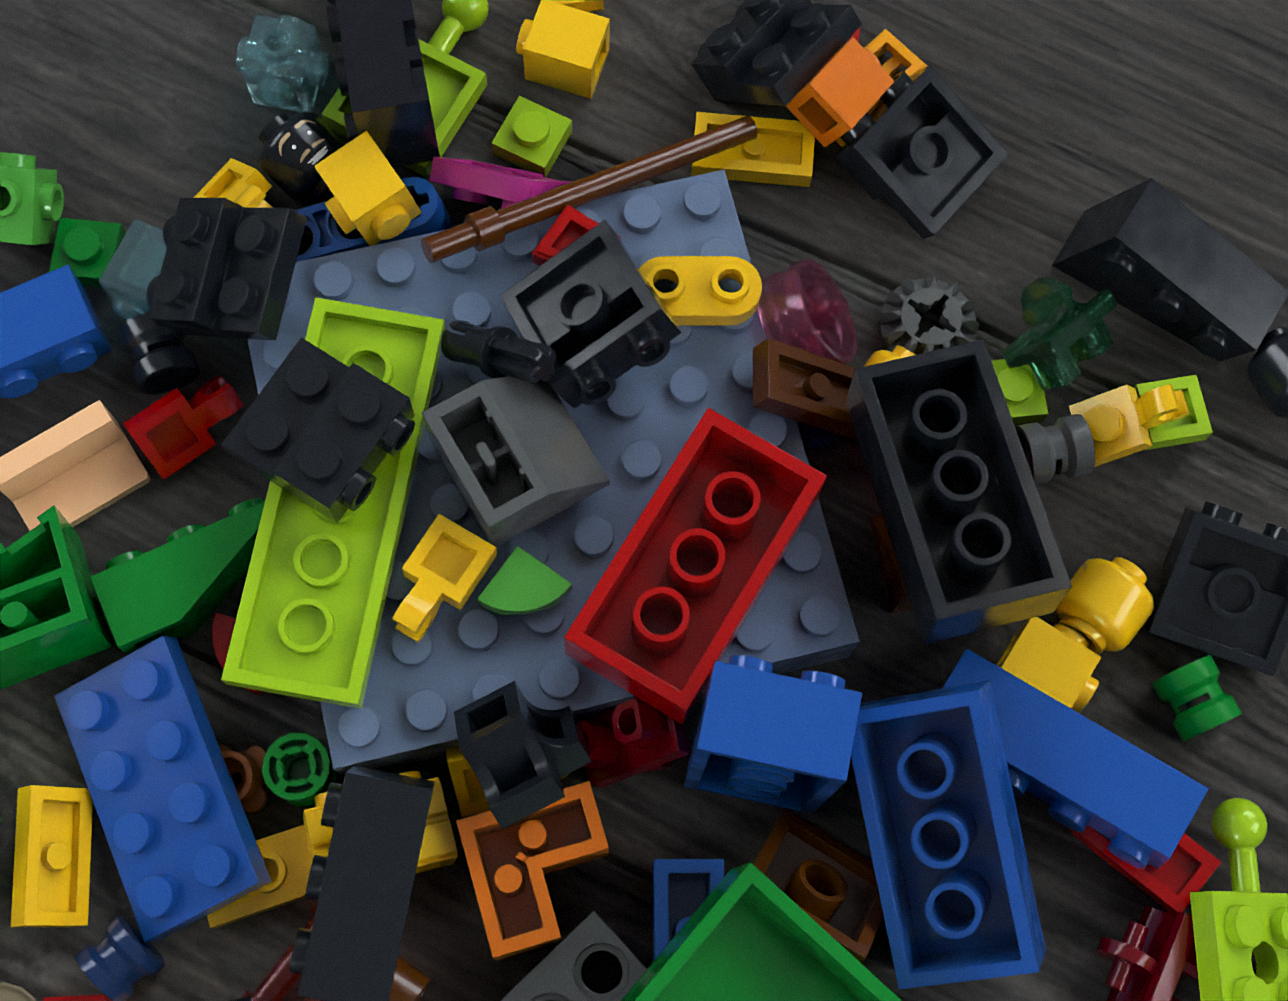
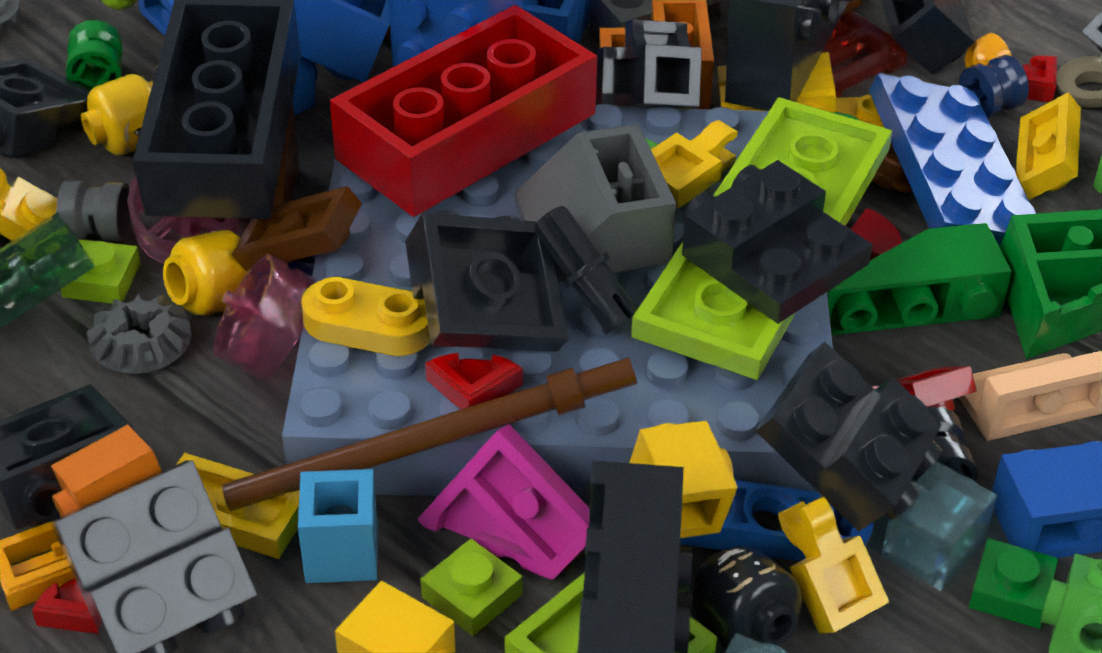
camera: 160 degrees left, 30 degrees down
none -> dark azure brick [298,469,378,583]

